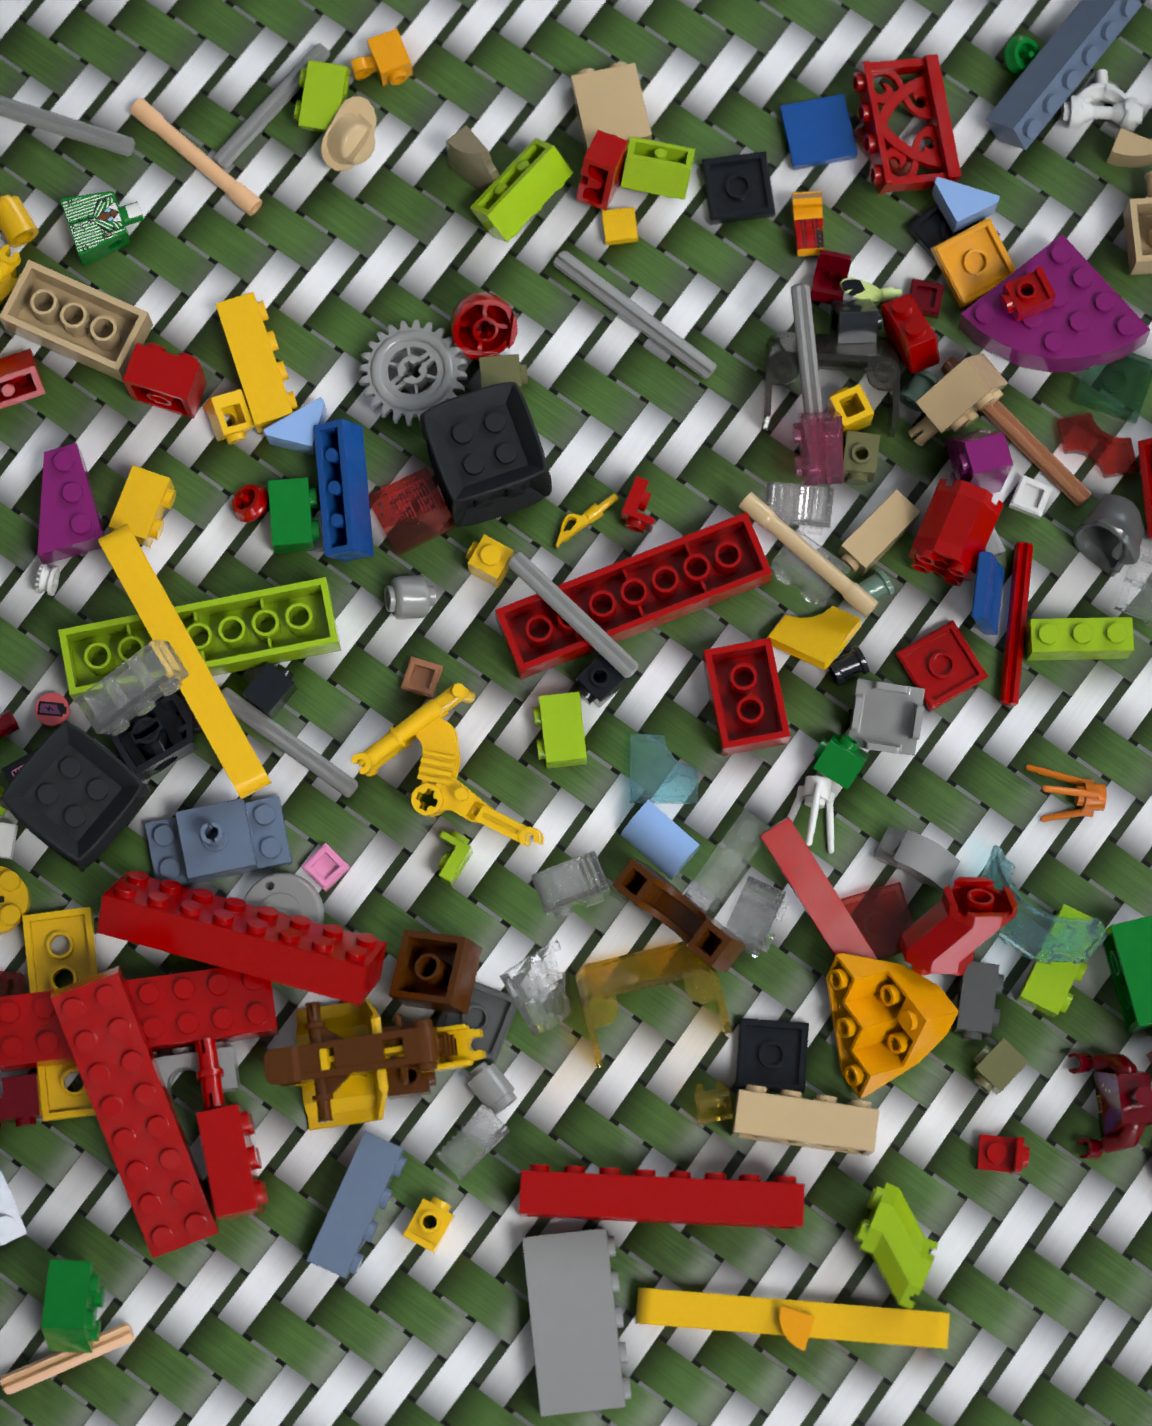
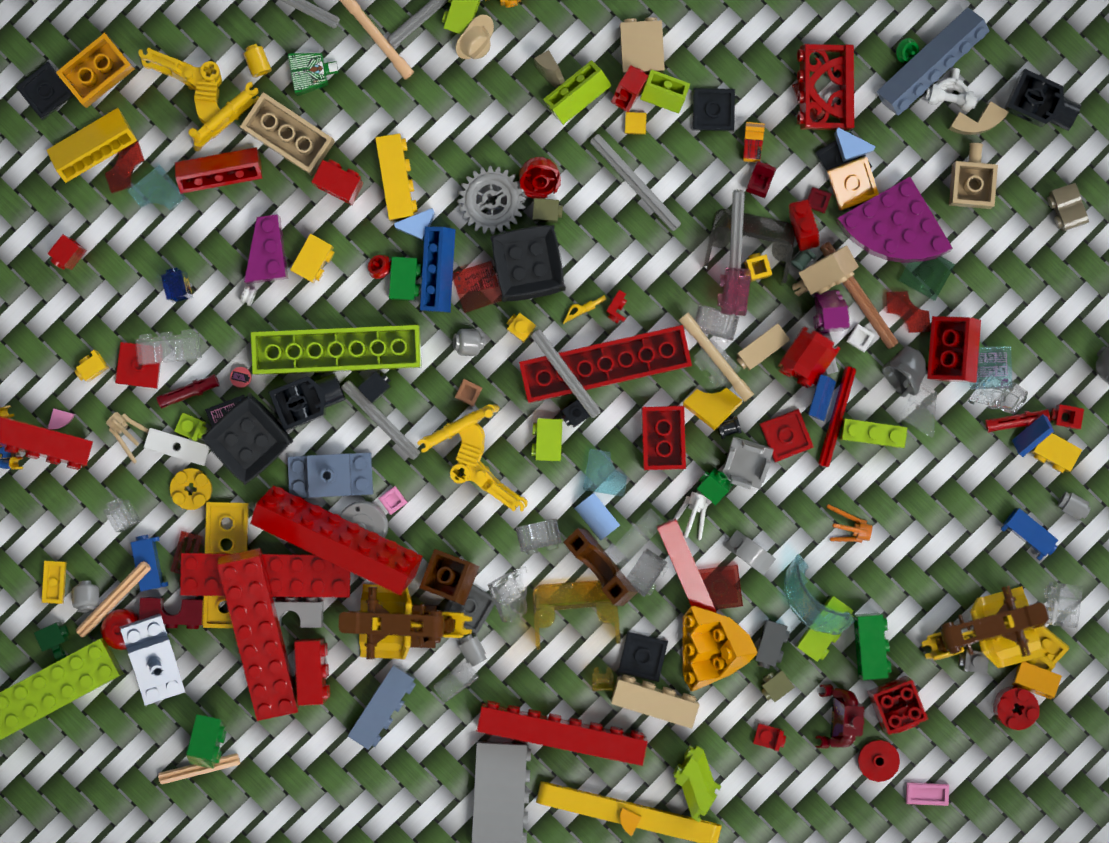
camera: 15 degrees right, 10 degrees up
clear brick [76,640,189,736] -> none
yellow beam [97,524,271,800] -> none
red pin [194,1038,226,1111] -> none
yellow brick [203,389,255,445] -> none
yellow brick [403,1196,455,1253] -> none
lime bracket [437,830,473,888] -> none
blue tile [780,94,858,170] -> none
black brick [829,299,882,344] -> none
yellowish green piece [840,277,902,306] -> none
olive brick [840,431,880,485] -> none
sand green bush [855,567,895,600] -> none
red brick [899,877,1018,976] -> none
red brick [1000,266,1056,323] -> none

